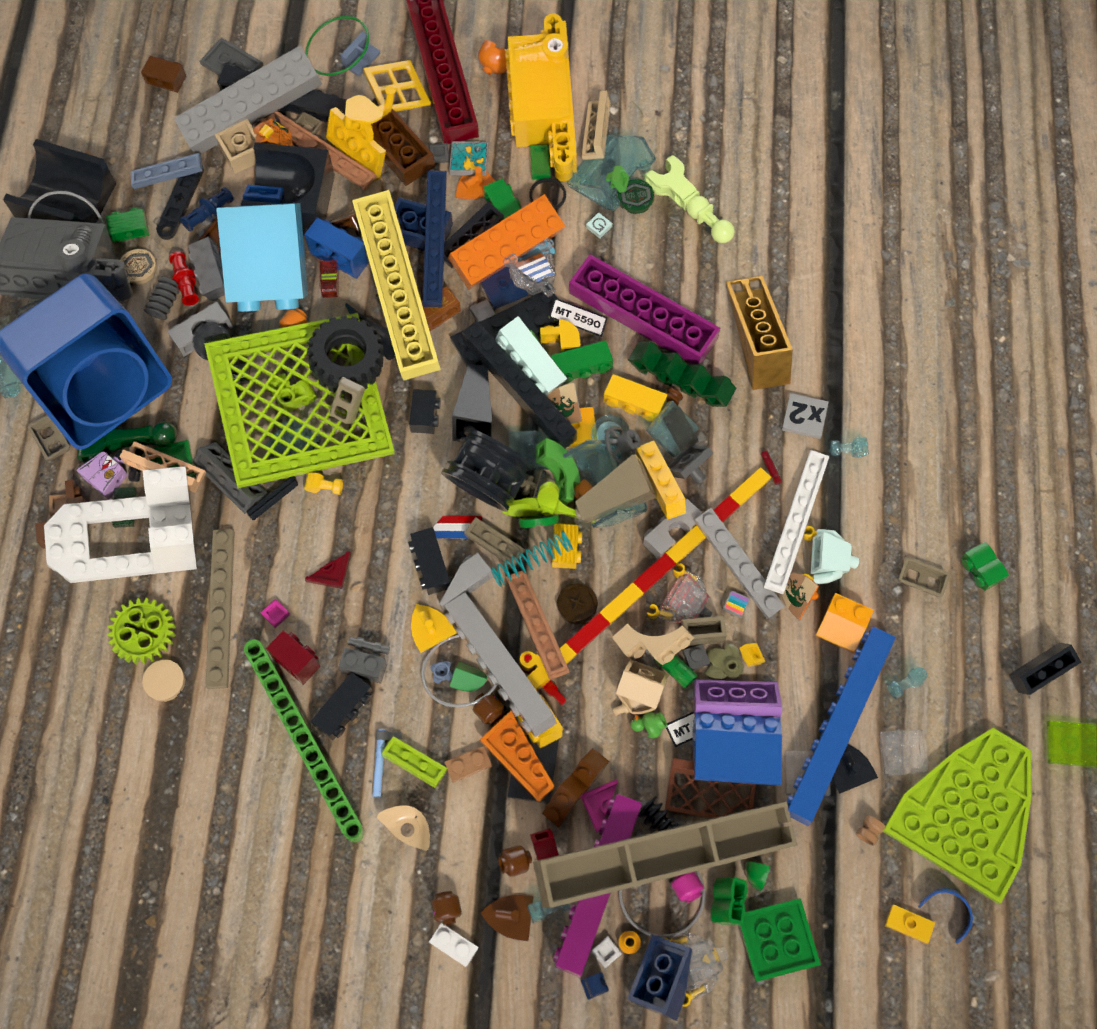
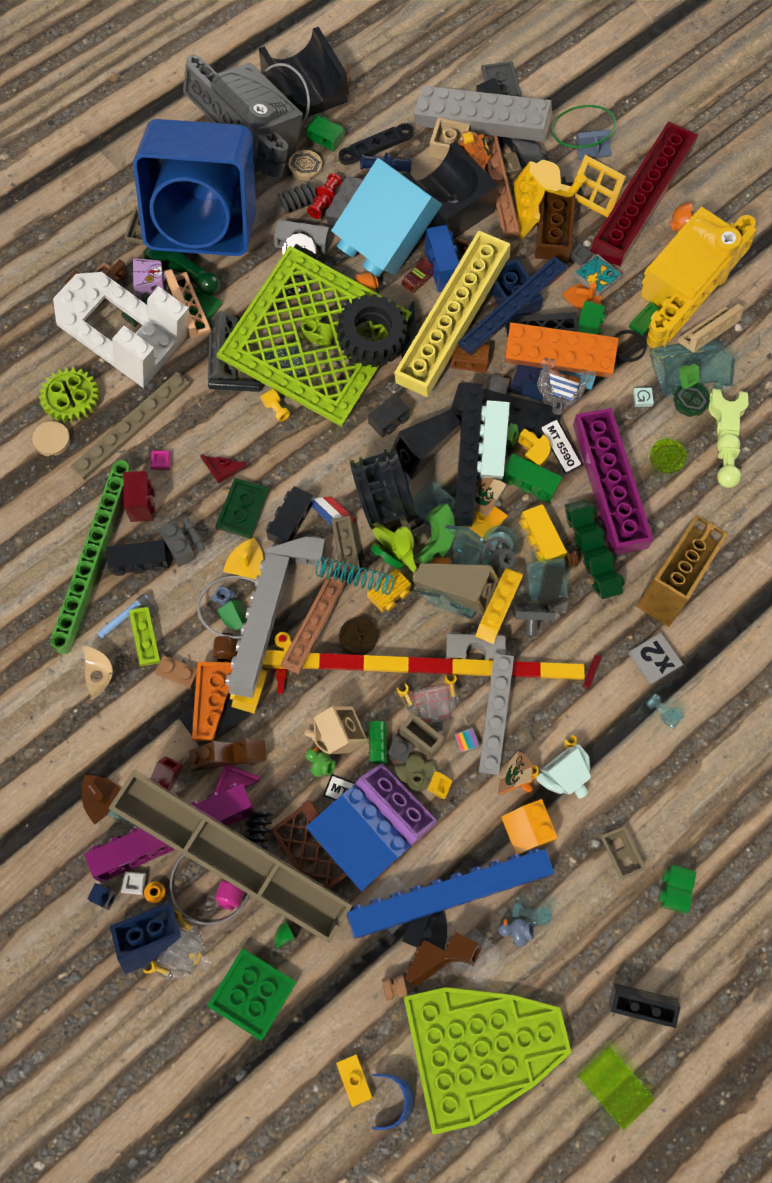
camera: 40 degrees right, 0 degrees up
sand blue tile [131,153,202,189] -> none
reddish brown brick [141,56,186,93] -> none
blue tile [242,185,284,204] -> none
dark tan piece [330,377,365,424] -> none
white plate [429,923,478,967] -> none
reddish brown head [431,891,462,926] -> none
reddish brown head [498,845,532,877] -> none
tan arch [612,624,694,665] -> none
green brick [711,877,748,926] -> none
white tile [764,450,829,594] -> none
none -> dark green tile [215,478,270,539]
none -> reddish brown arch [404,932,483,986]
none -> sand blue animal [498,919,534,947]
none -> clear neon green tile [649,438,687,474]

